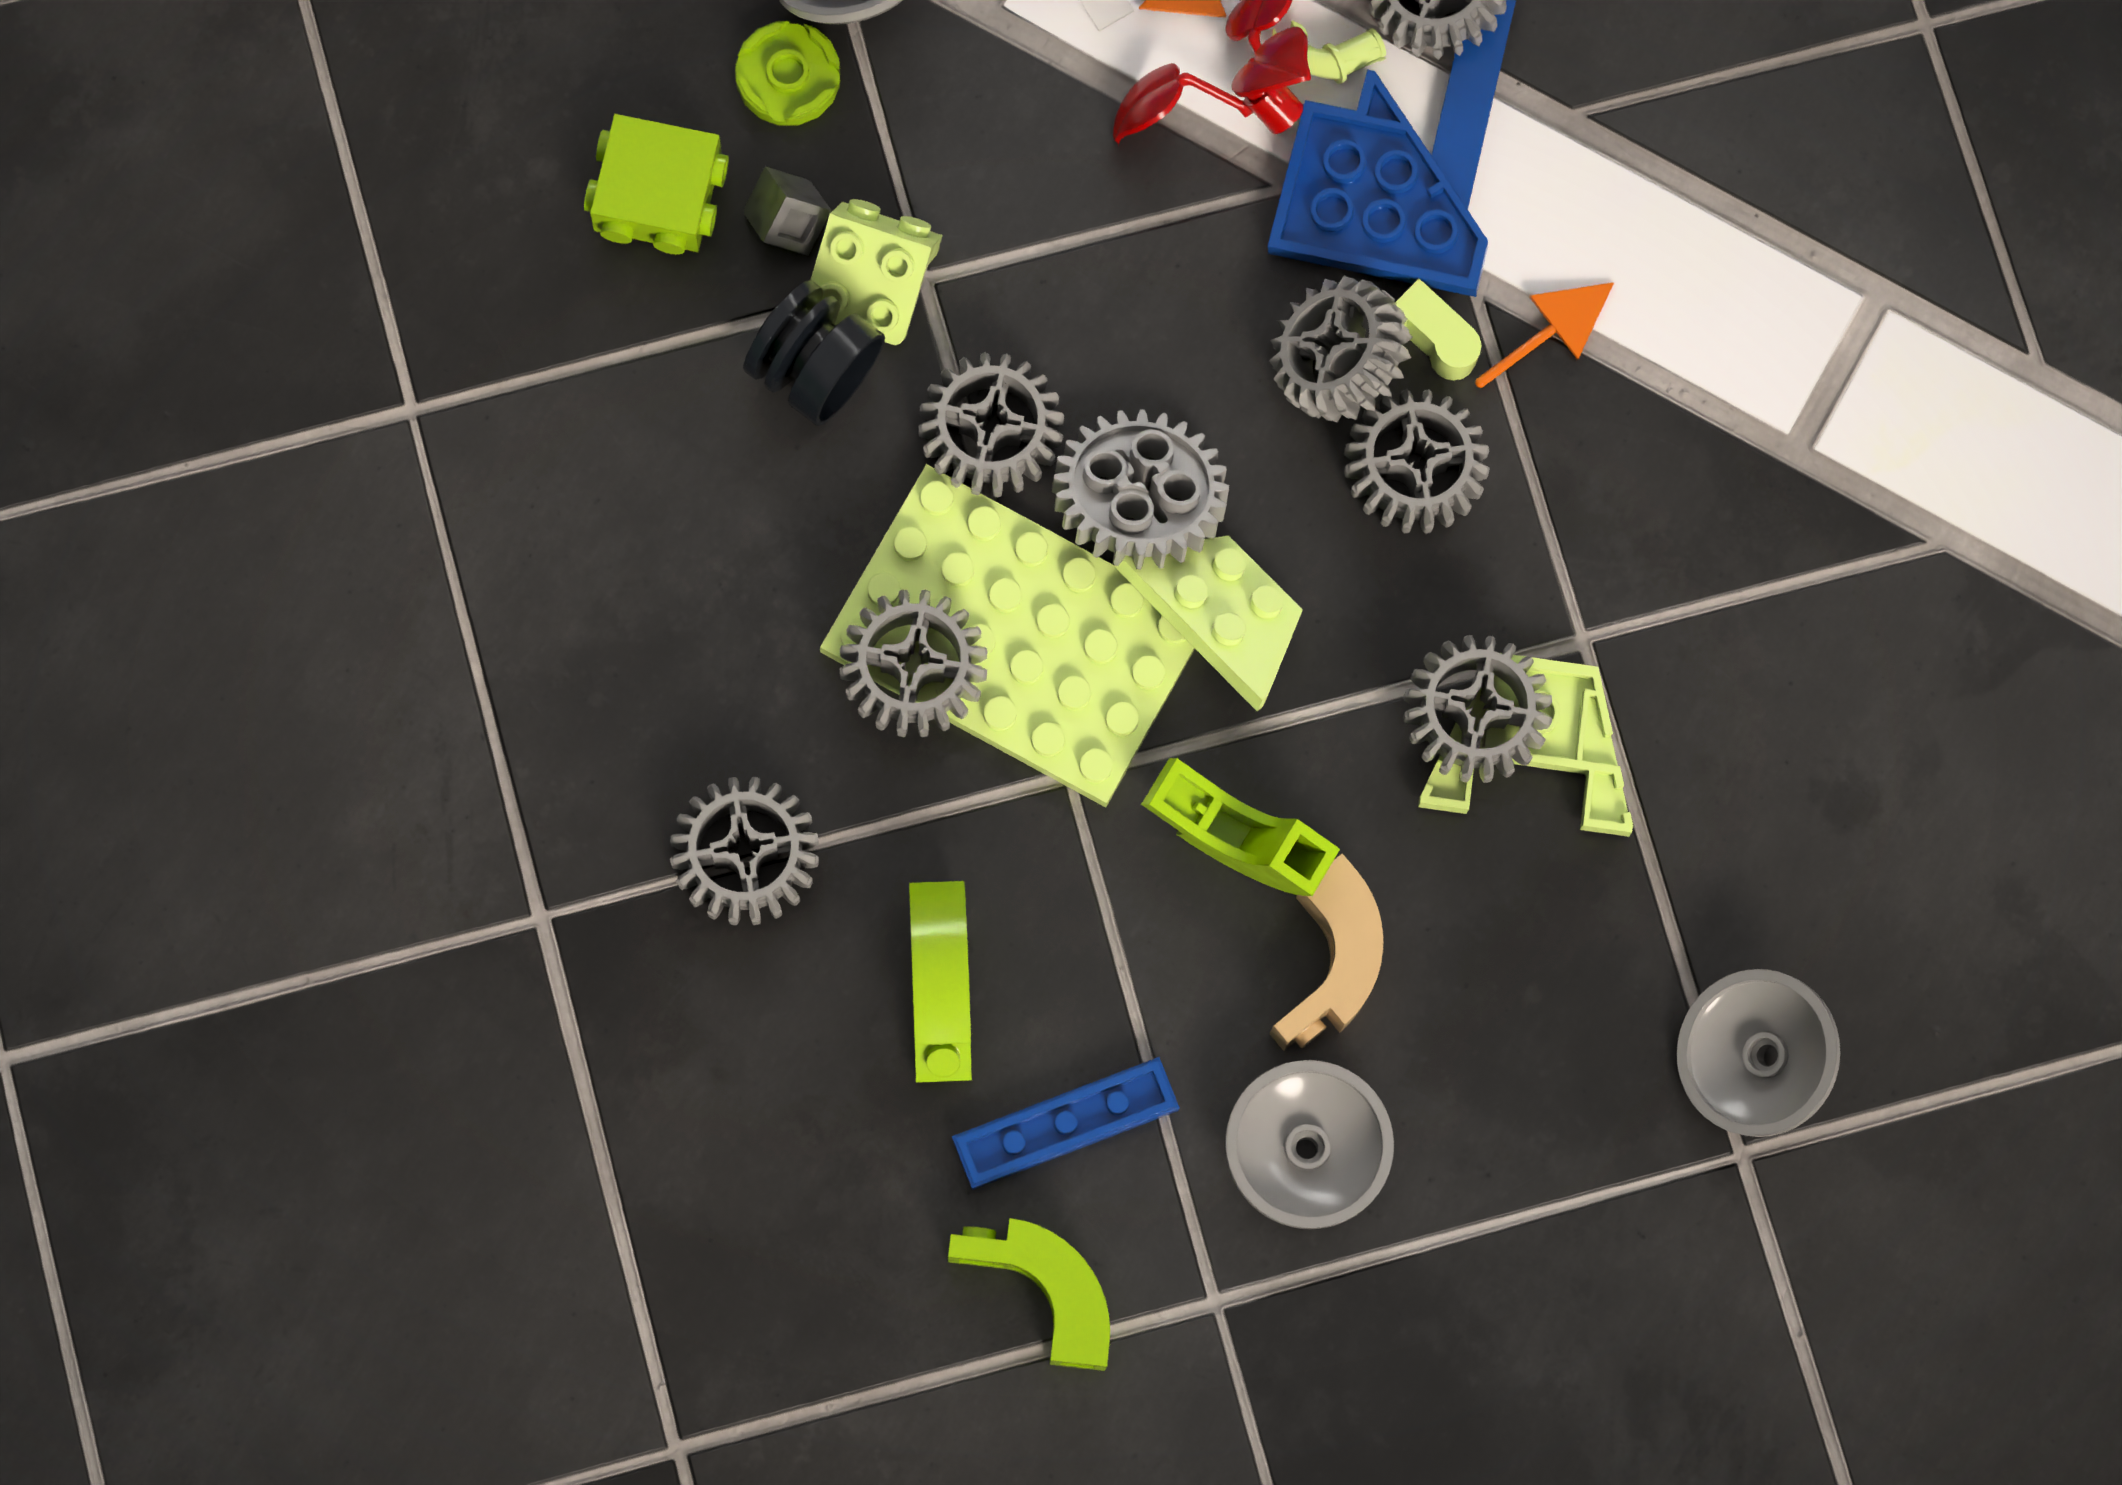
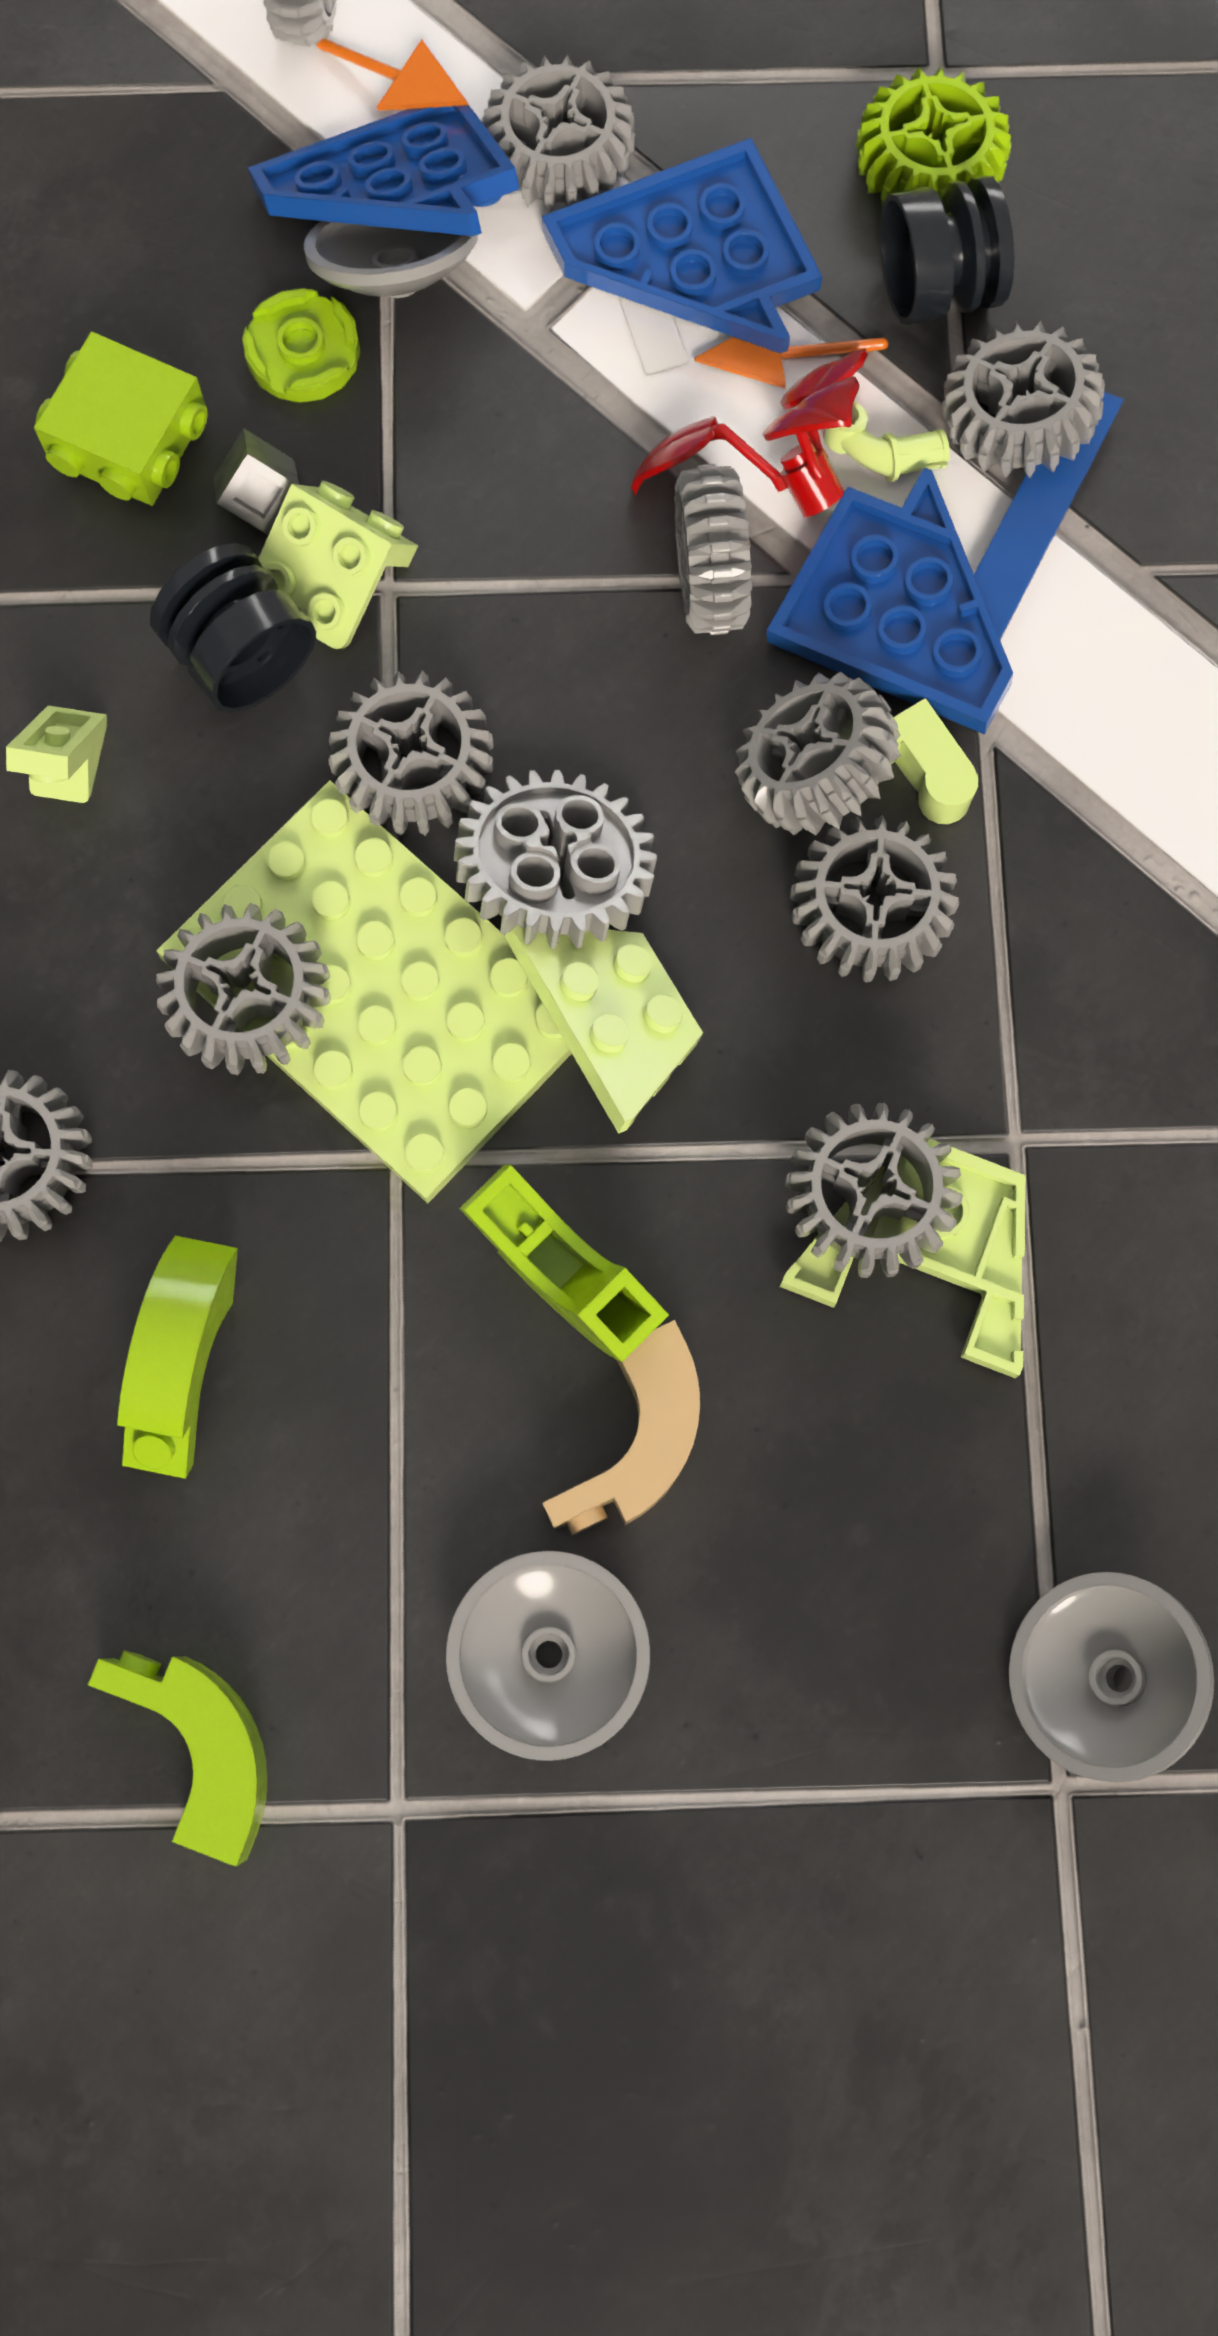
camera: 20 degrees right, 0 degrees up
blue tile [952,1057,1180,1190] -> none
orange piece [1475,282,1614,388] -> none
none -> yellowish green slope [6,705,107,803]
none -> light grey gear [674,464,752,635]

